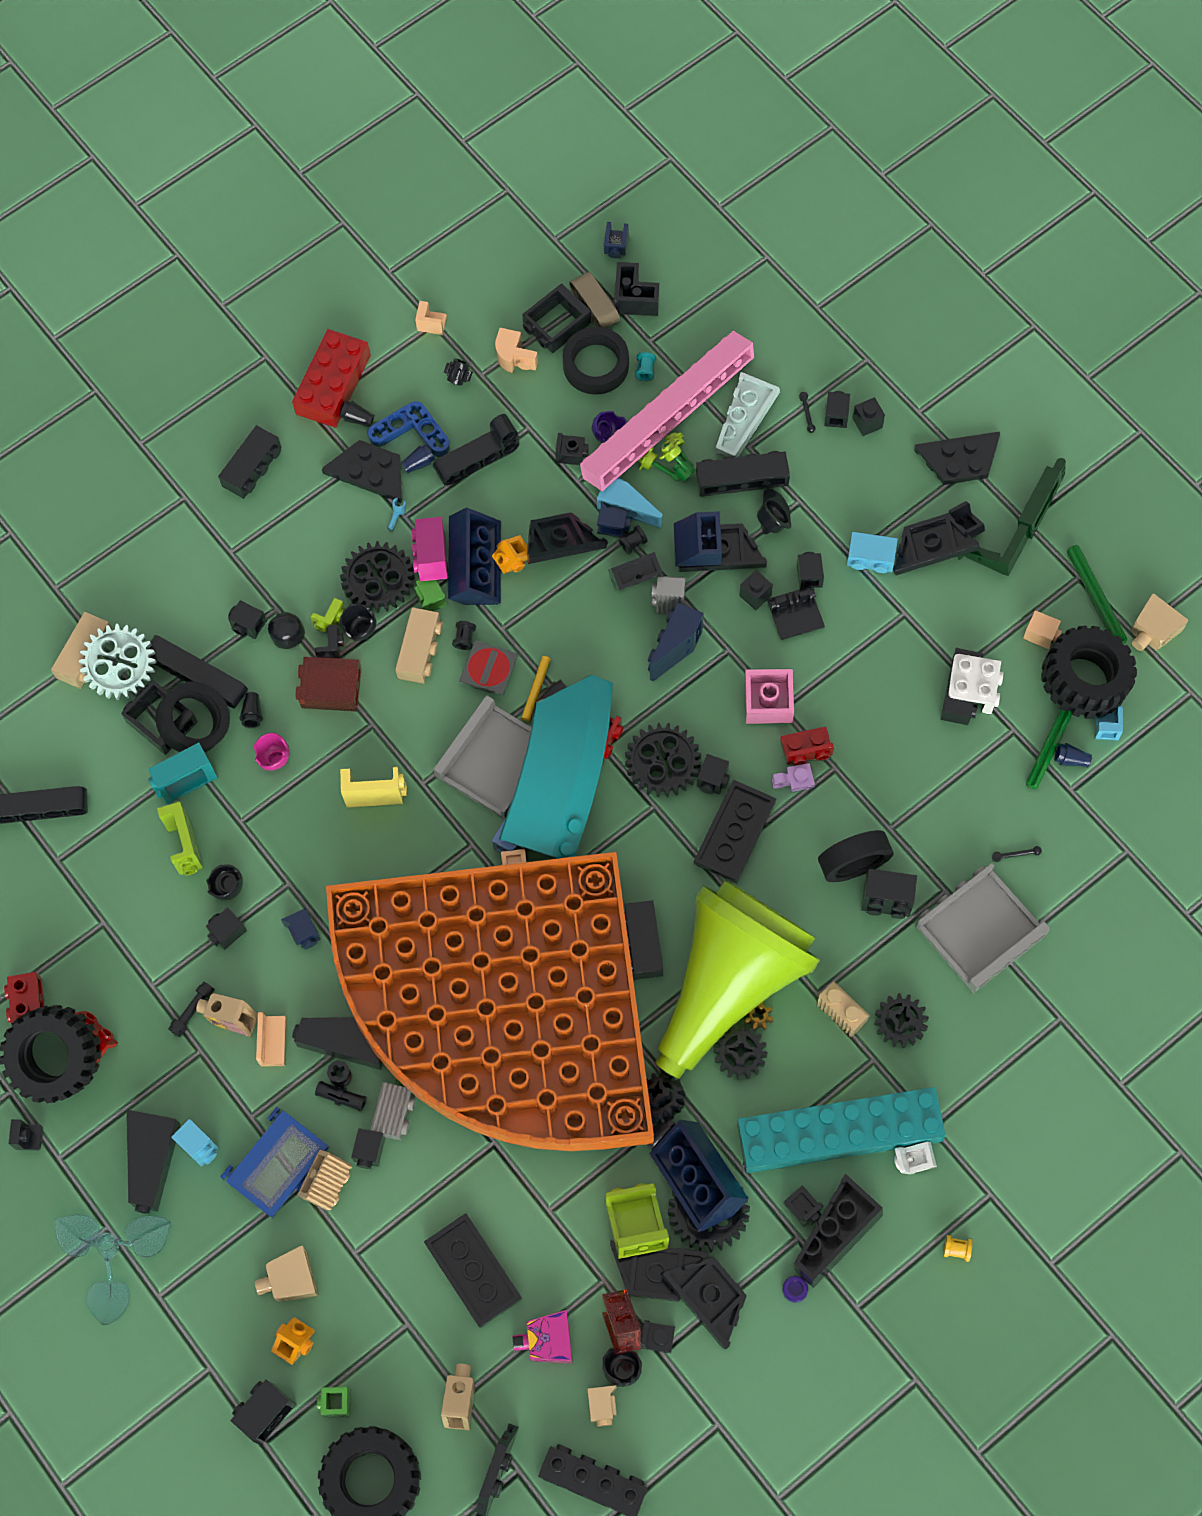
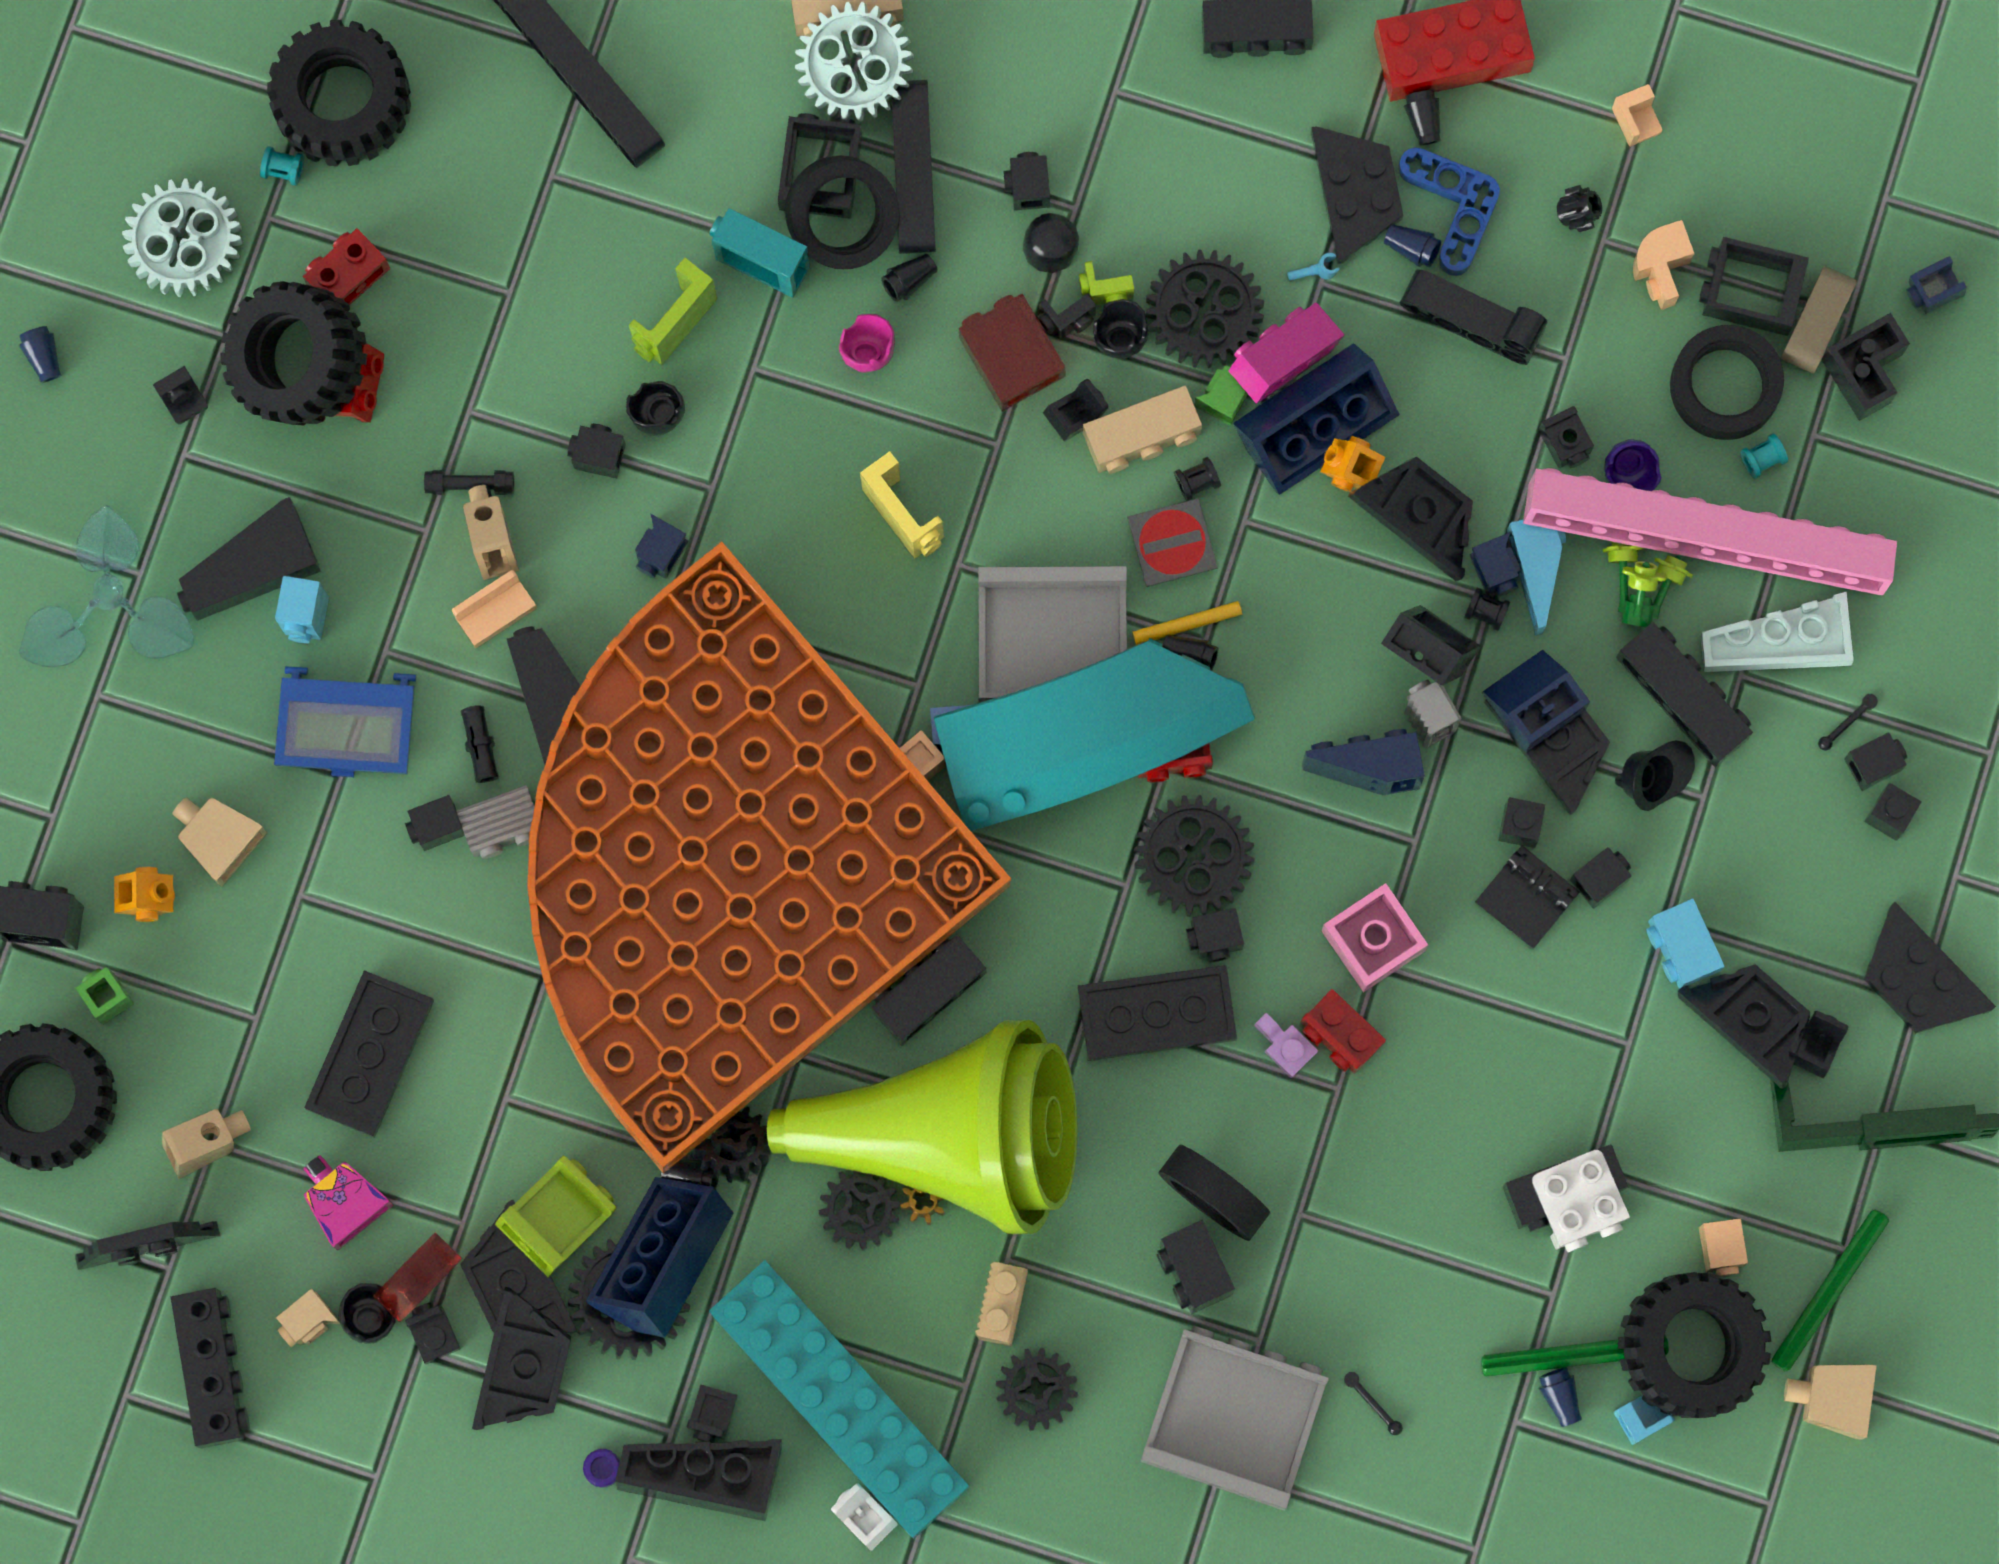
camera: 55 degrees right, 10 degrees up
tan brick [297,1150,352,1211] -> none
black bush [327,1060,352,1087] -> none
none -> black bracket [1043,379,1109,441]

